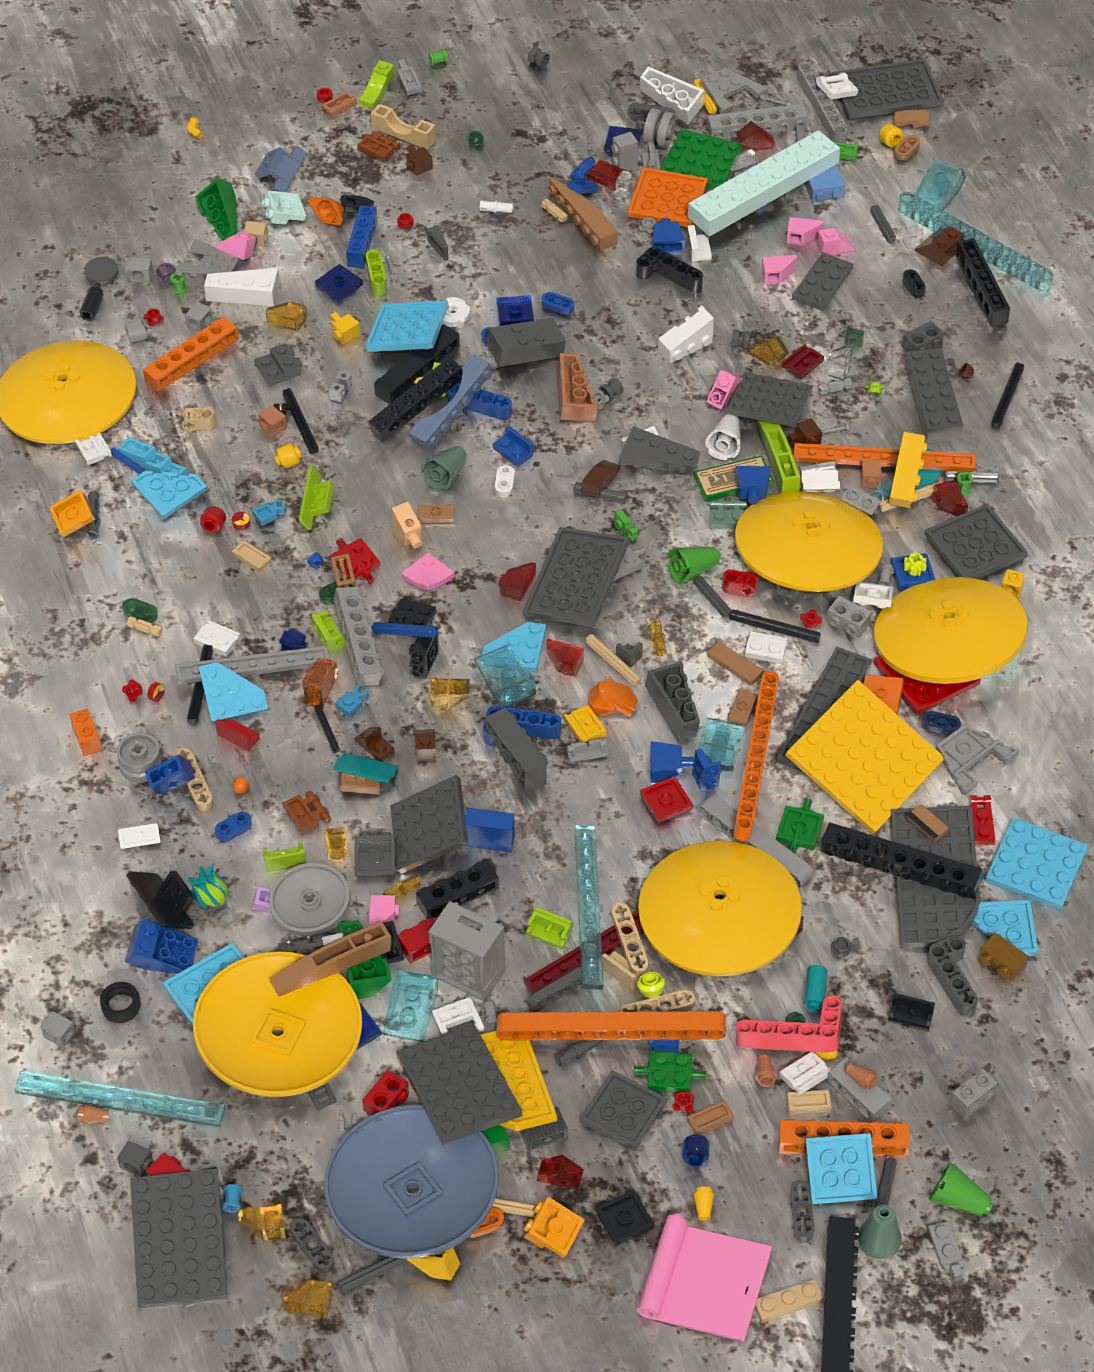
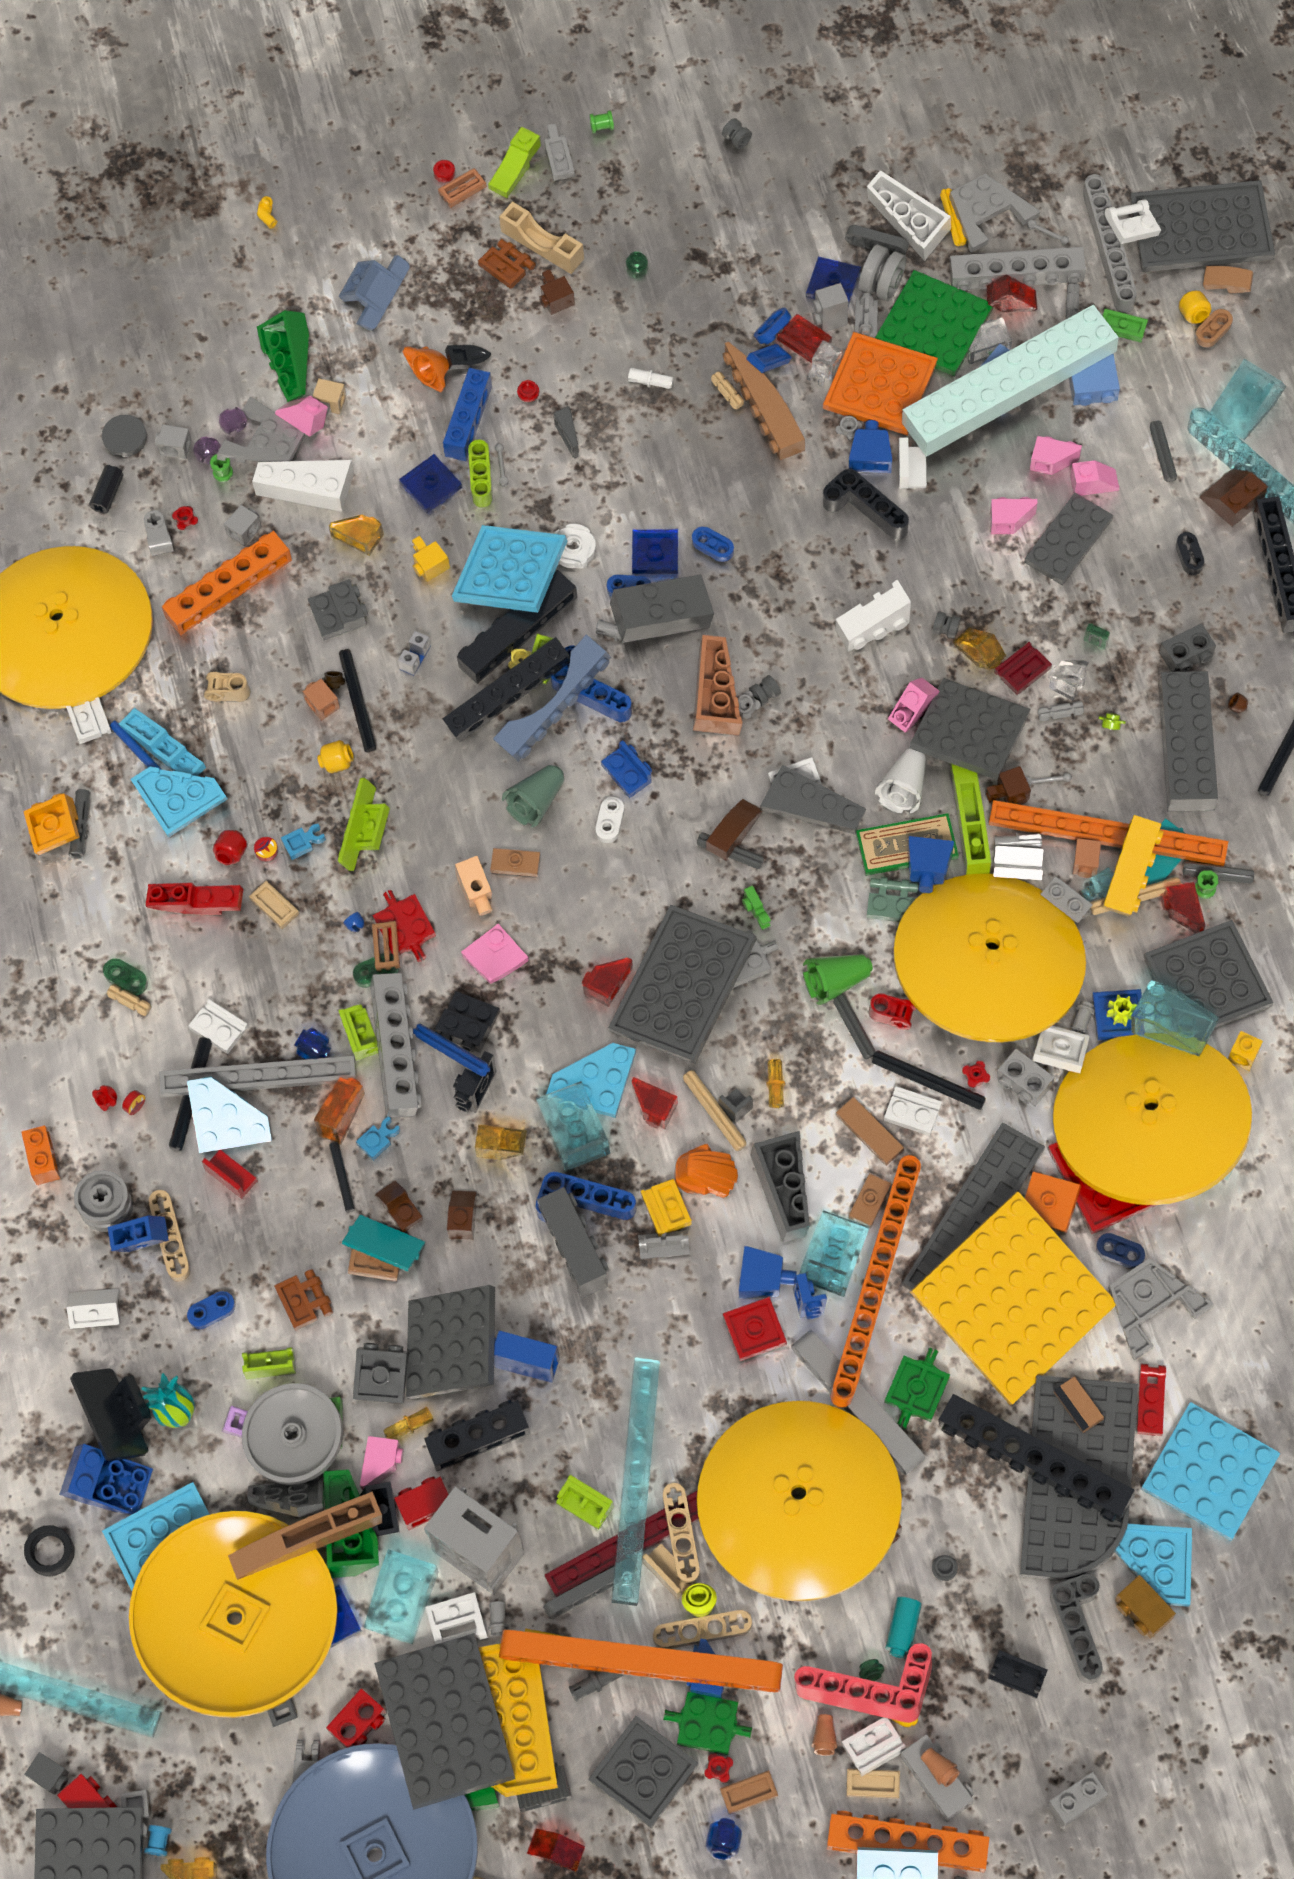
camera: 10 degrees right, 15 degrees up
orange hinge [233,777,250,794] -> none
light aqua plate [262,191,306,224] -> none
clear yellow slope [324,827,349,860] -> none
none -> red slope [145,883,243,915]
none -> clear purple piece [219,407,247,435]
none -> clear light blue slope [1131,980,1219,1057]

